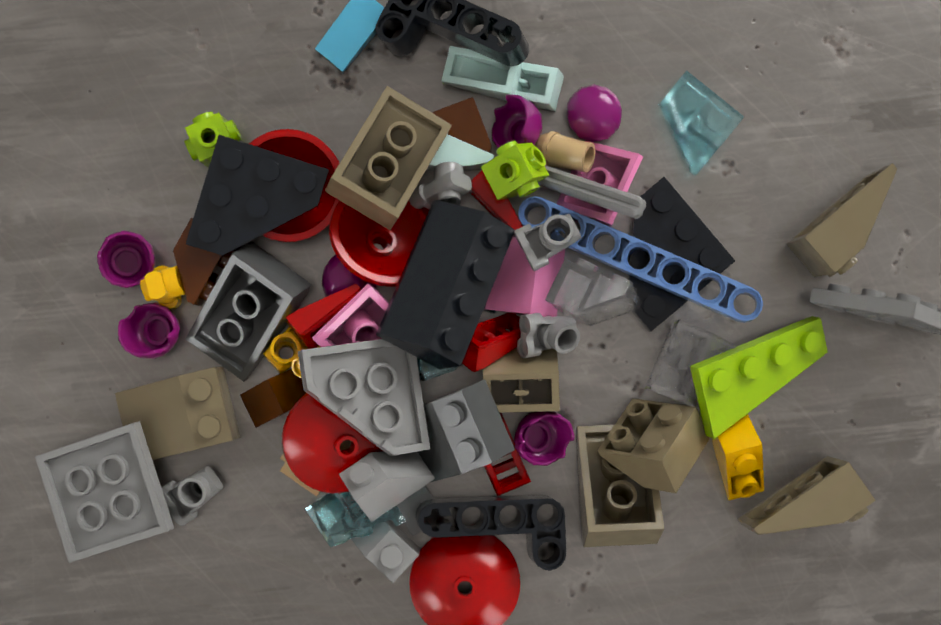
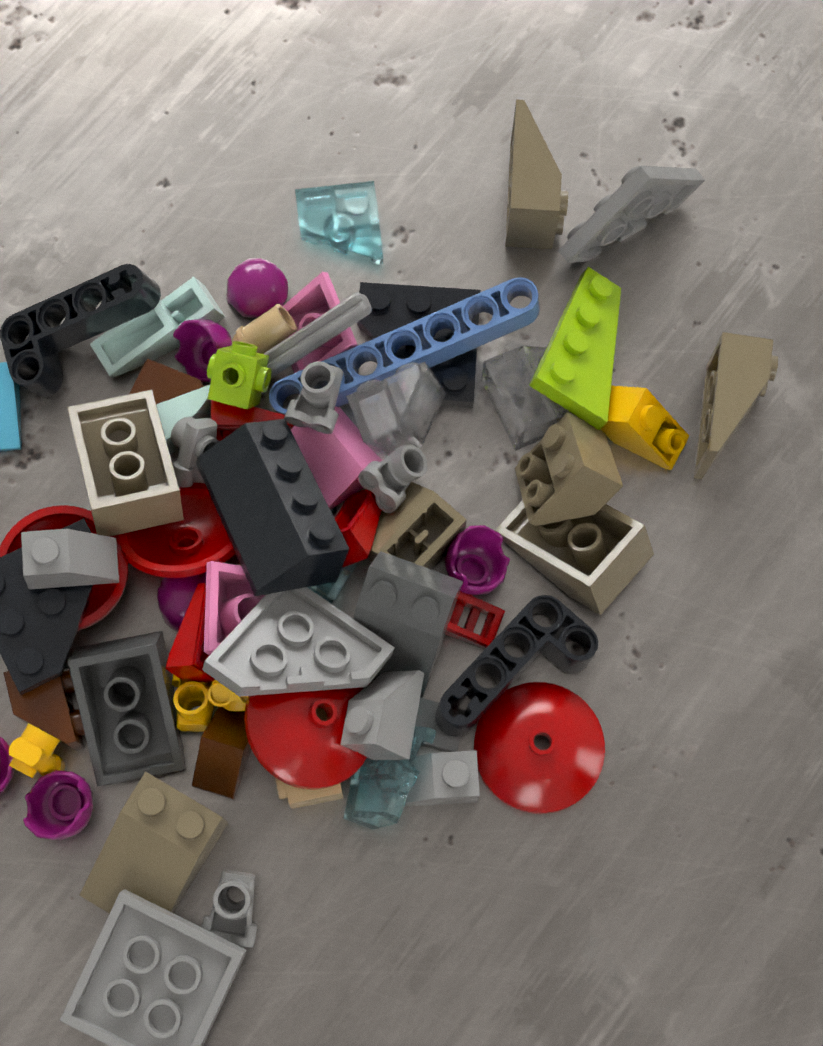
camera: 45 degrees left, 15 degrees down
none -> light grey slope [21,529,119,590]

